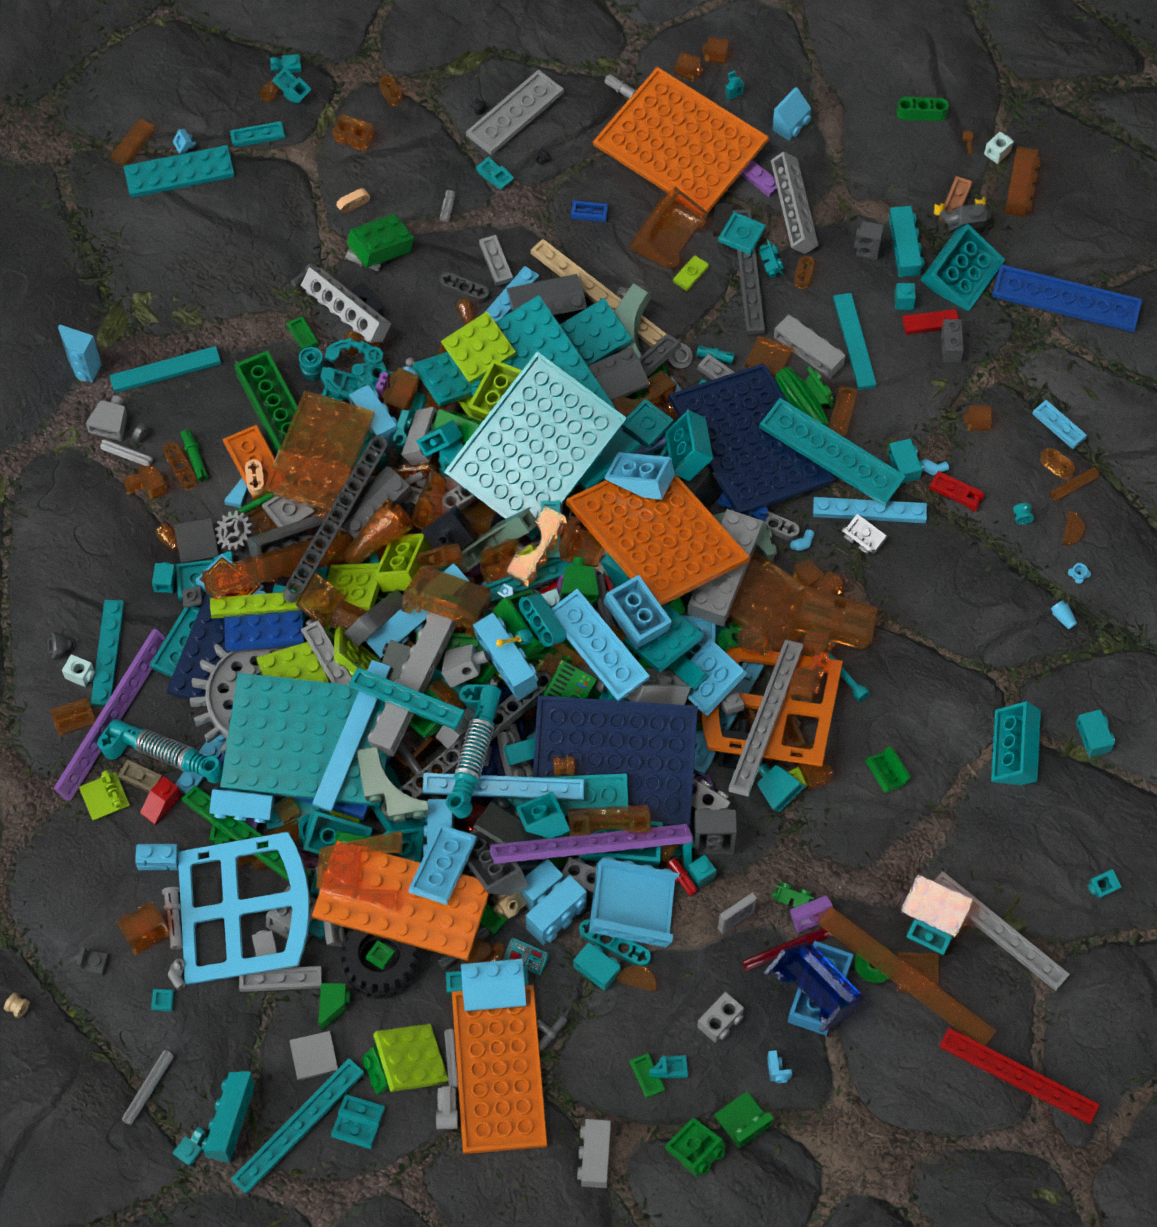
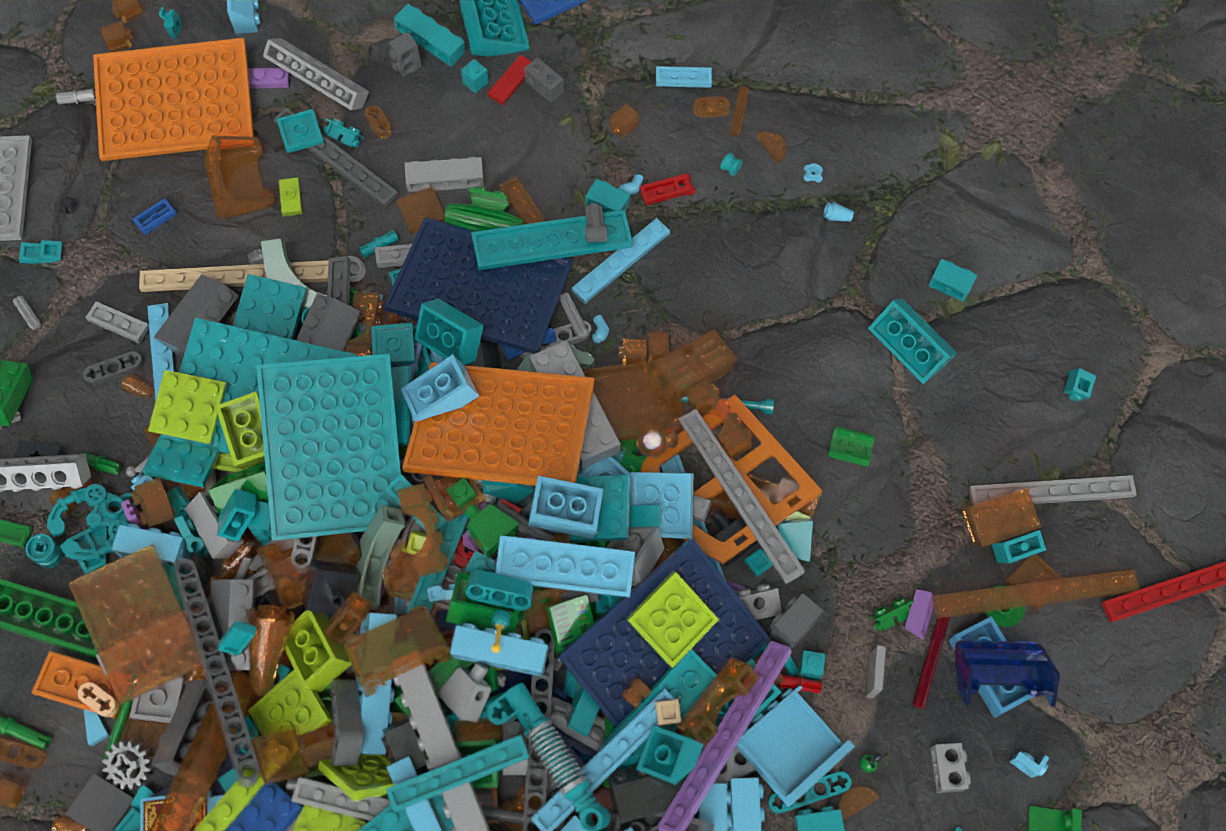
camera: 50 degrees left, 5 degrees up
teal tile [833,293,876,390] -> none
bracket [841,514,888,555] -> none
none -> green axle [82,452,122,475]
none -> teal tile [217,621,257,656]
none -> green plate [447,478,477,509]
none -> light grey axle [560,293,588,339]
none -> dark grey piece [585,203,607,243]
none -> lime plate [626,571,719,668]
none -> tan tile [654,699,681,725]
none -> green hinge [859,752,882,773]

